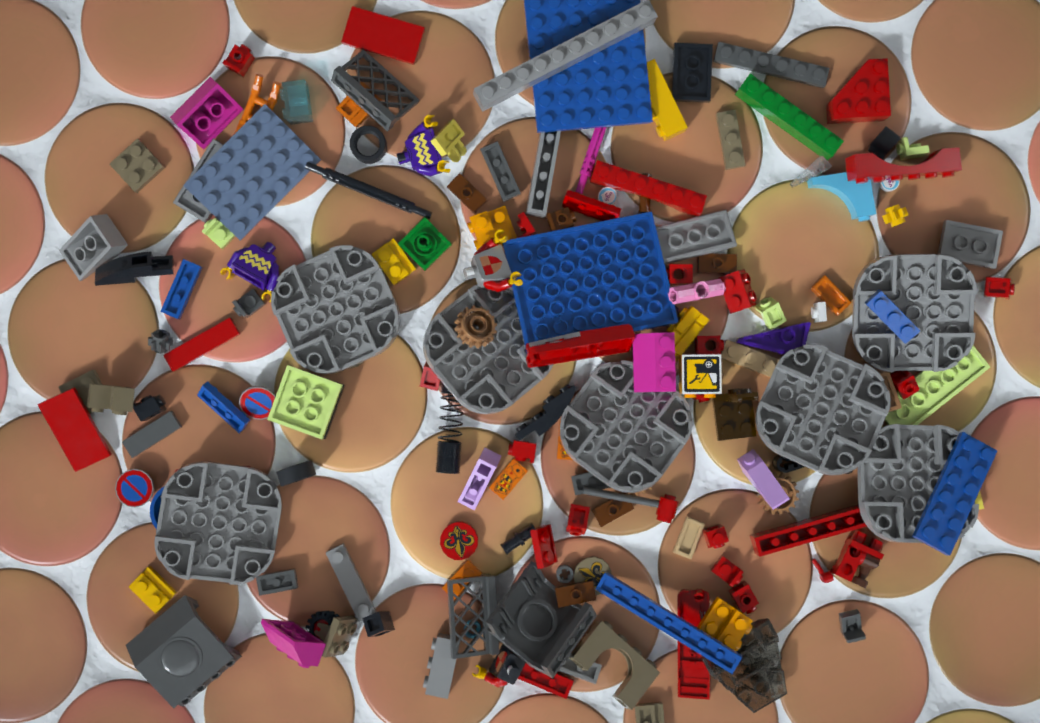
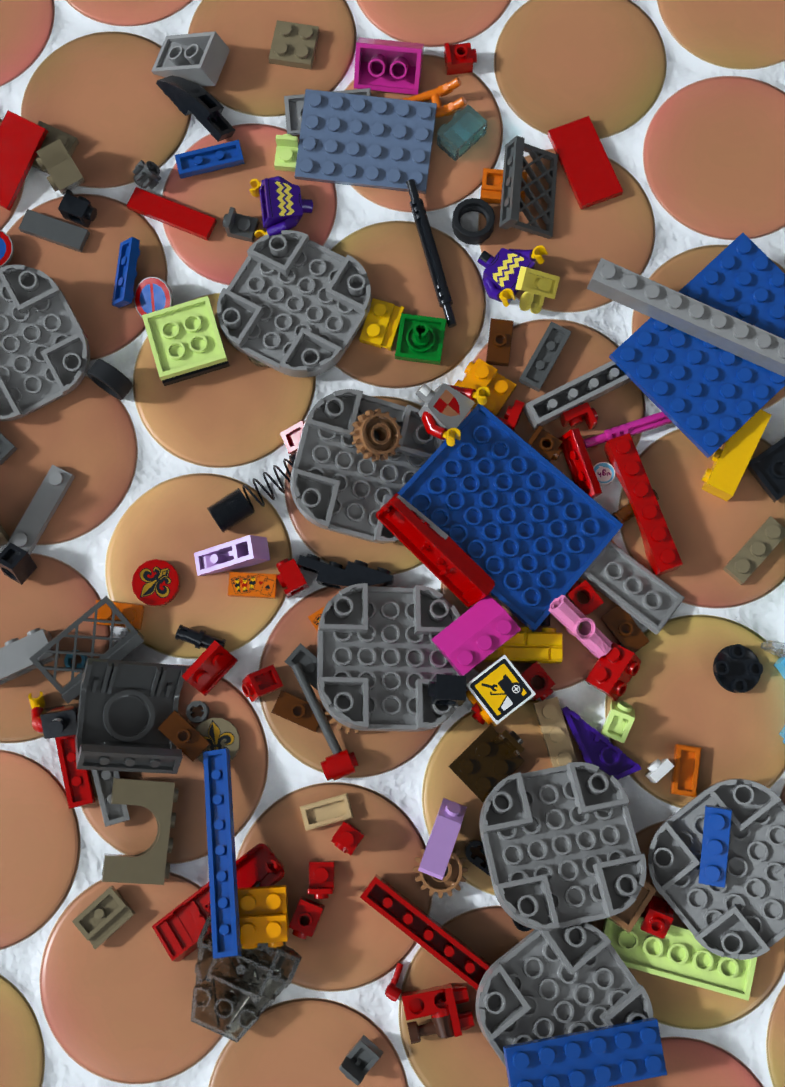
camera: 60 degrees right, 10 degrees down
none -> black brick [428,674,466,706]
none -> red bracket [559,402,598,430]
none -> black dish [713,644,763,693]

